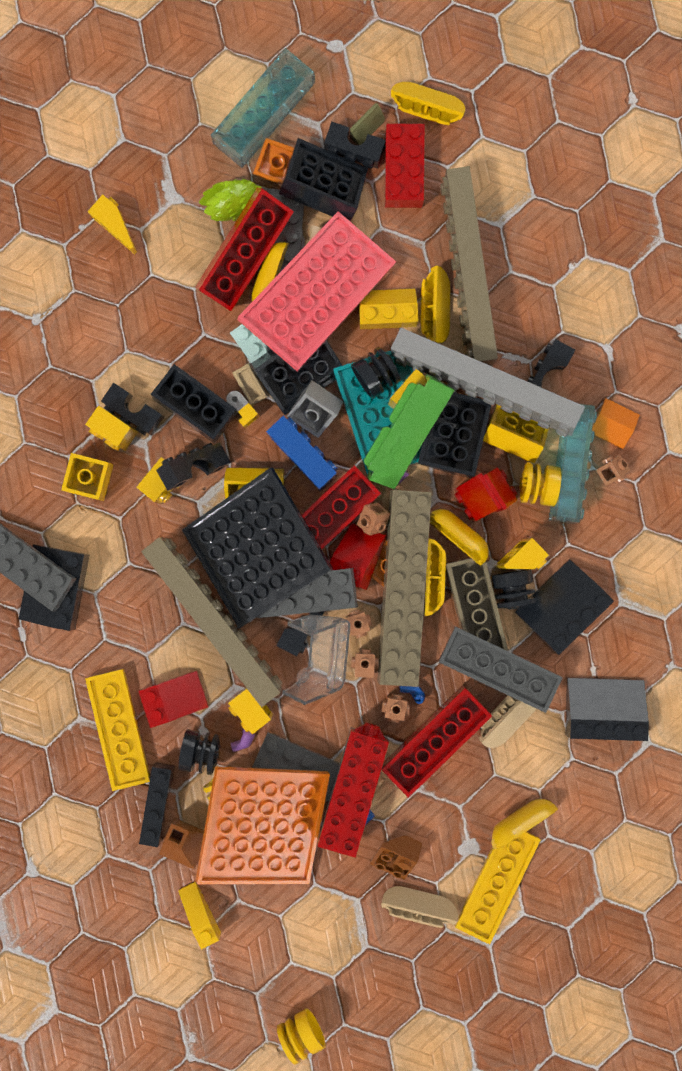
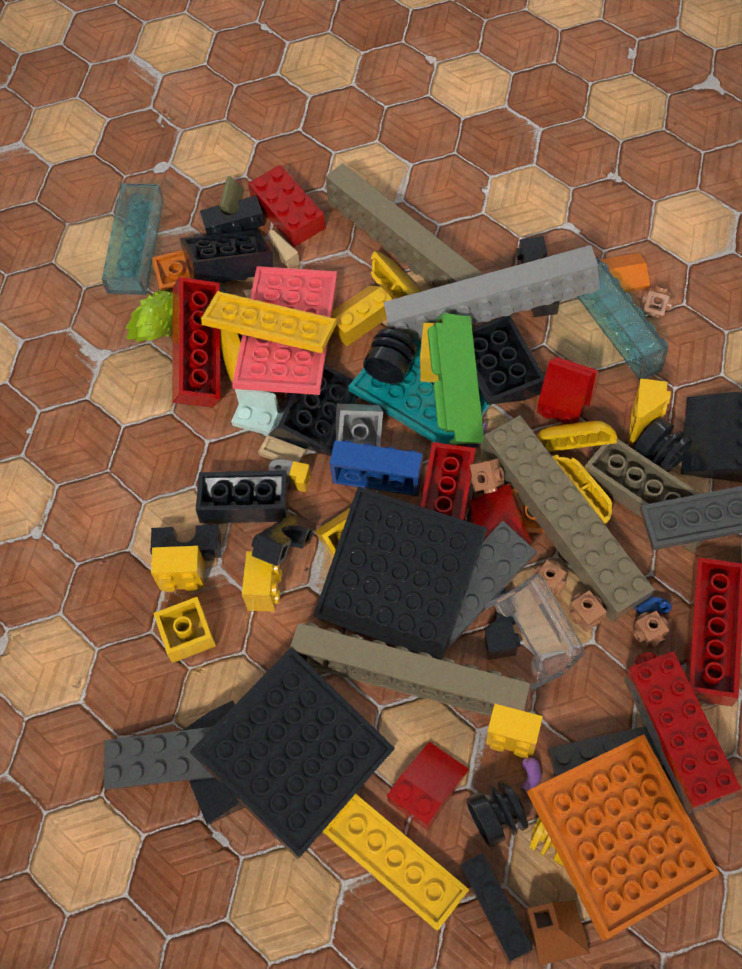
camera: 30 degrees left, 25 degrees down
yellow slope [88,194,137,255] -> none
yellow brick [391,82,465,125] -> none
yellow slope [483,405,549,464] -> none
yellow wheel [519,462,561,507] -> none
none -> black plate [189,647,395,859]
none -> yellow plate [201,291,336,353]
none -> tan slope [269,229,300,269]

